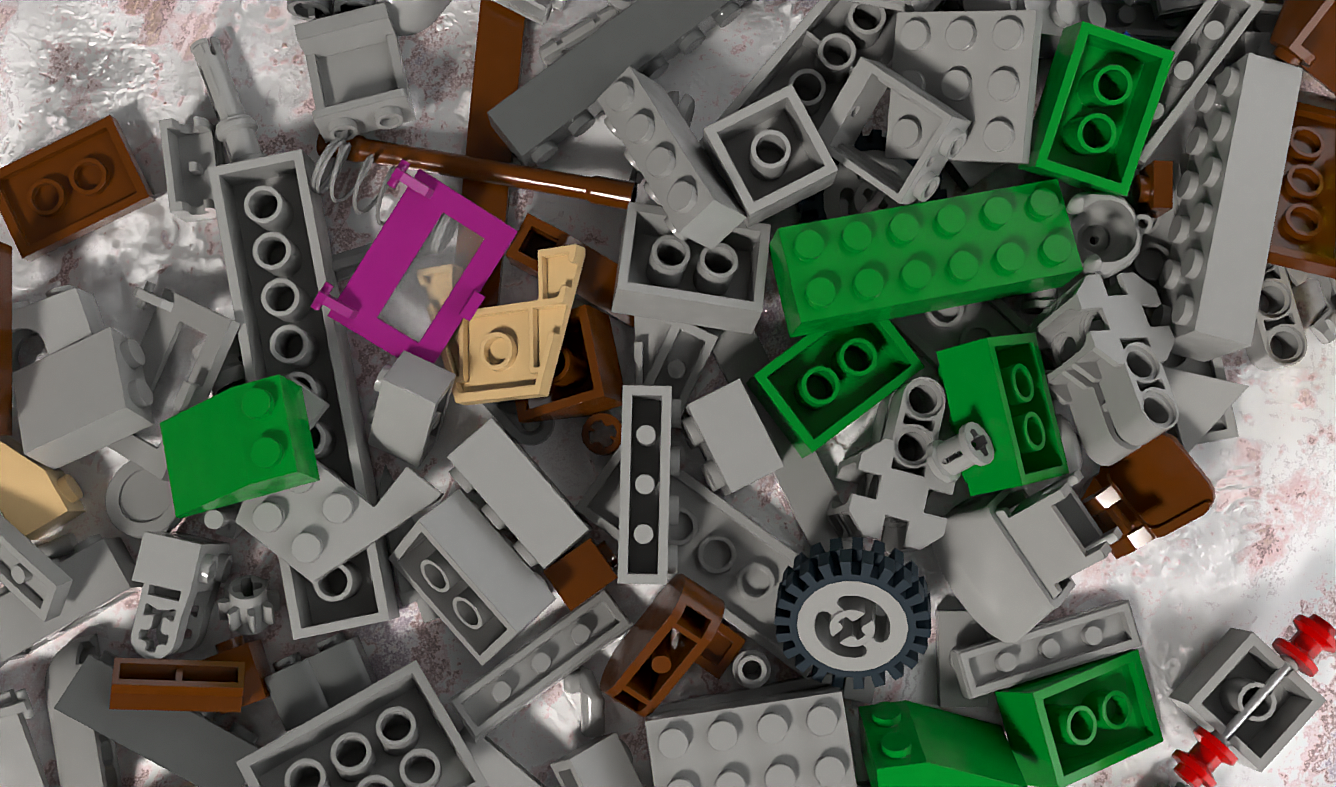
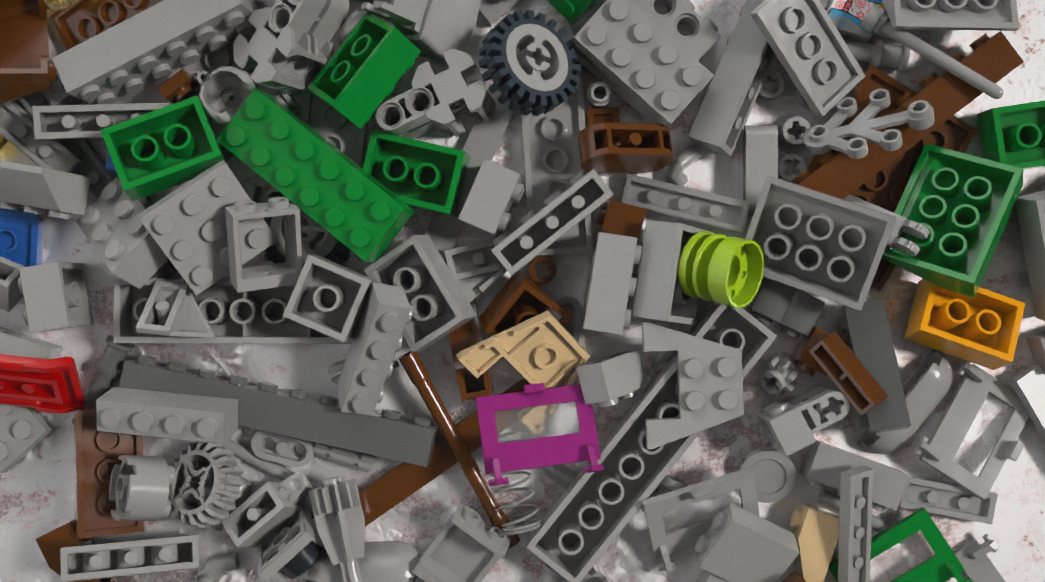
camera: 130 degrees left, 5 degrees up
green slope [160,374,320,518] -> none
light grey bar [204,501,243,539] -> none
light grey bush [926,422,994,484] -> none
none -> lime wheel [678,231,764,308]

